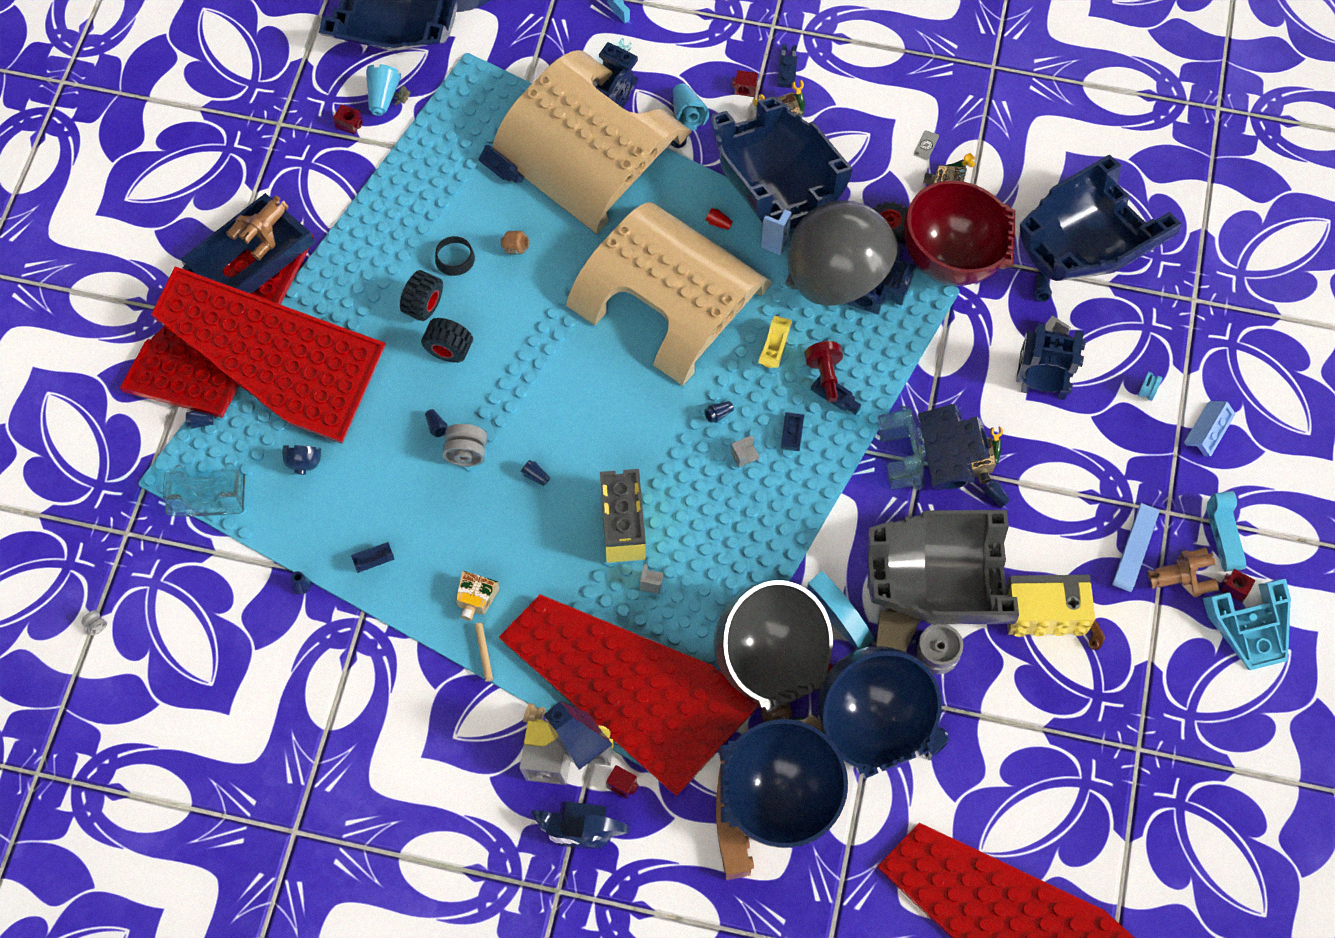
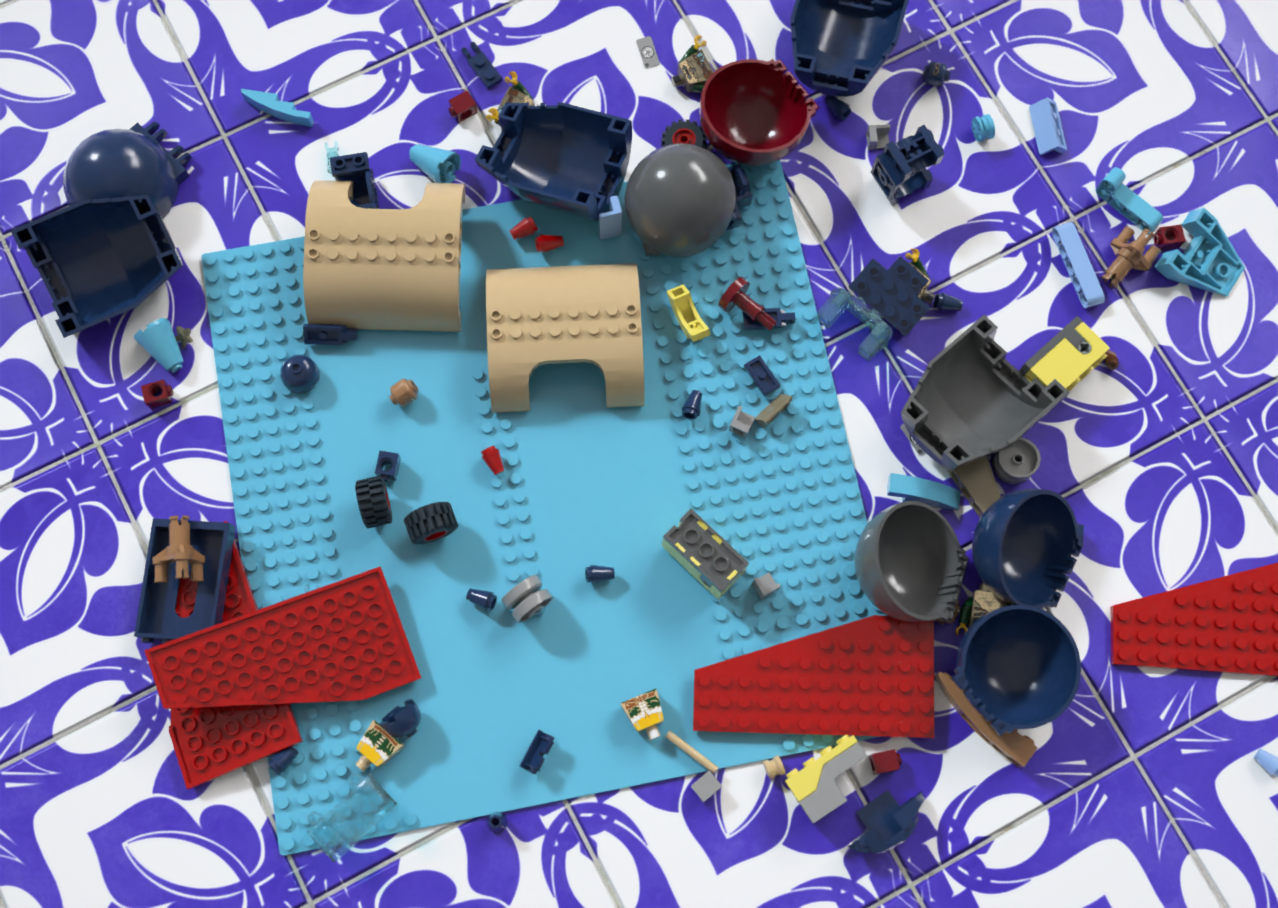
camera: 45 degrees left, 10 degrees up
black tyre [435,236,475,276] -> none
dark blue slope [543,702,613,770] -> none
none -> dark blue cylinder [280,355,320,394]
none -> torso [355,720,405,772]
none -> dark blue brick [375,451,401,482]
none -> red cone [481,445,505,475]
none -> red cone [509,217,538,240]
none -> light grey panel [691,770,722,803]
none -> dark tan slope [755,394,792,428]
none -> dark blue head [923,61,951,87]

